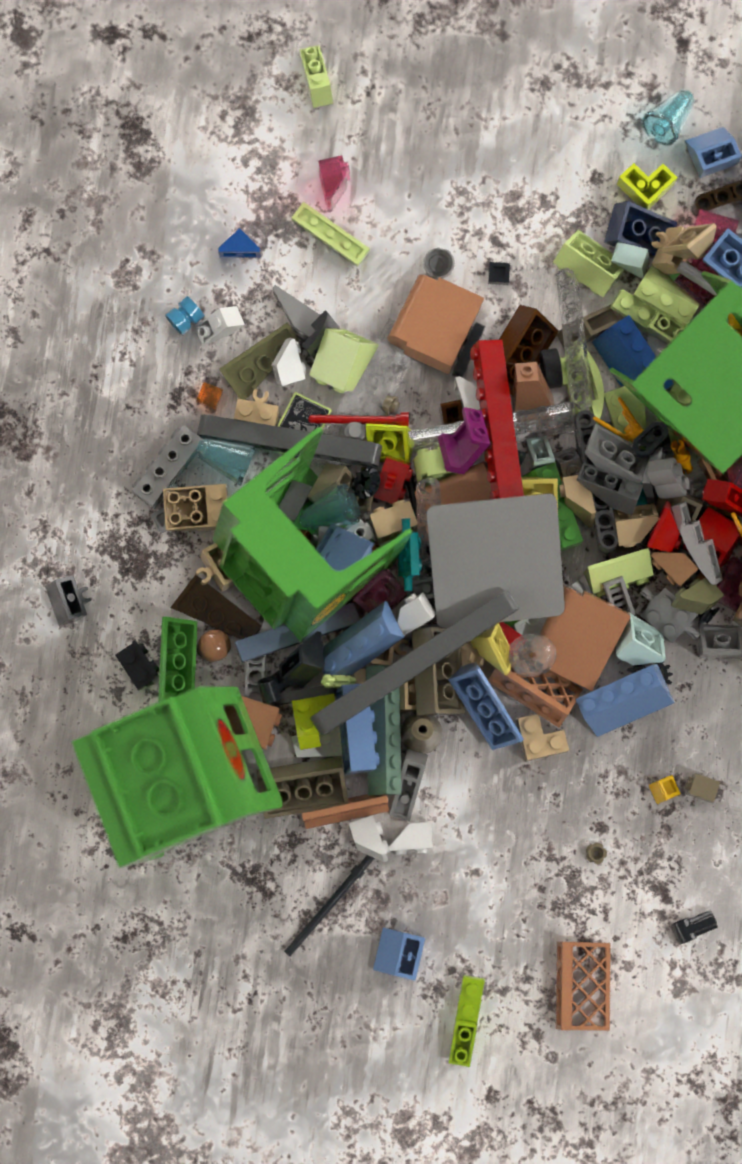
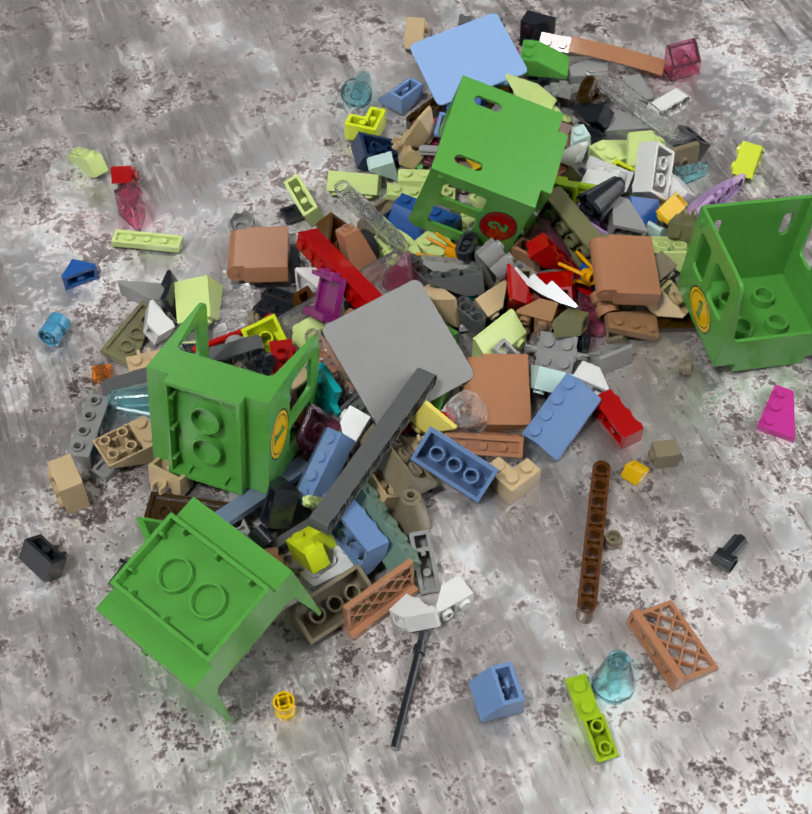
camera: 25 degrees left, 30 degrees down
white slope [195,306,245,345] -> none
none -> tan brick [46,453,90,515]
none -> red brick [111,166,140,196]
none -> black slope [252,285,294,324]
none -> yellow wheel [273,691,296,721]
none -> yellowish green brick [283,173,324,227]
none -> clear pink slope [382,251,413,292]
none -> white slope [574,361,609,395]
none -> reddish brown beam [576,460,611,624]
none -> clear light blue cone [592,650,636,705]
none -> red brick [593,389,644,449]

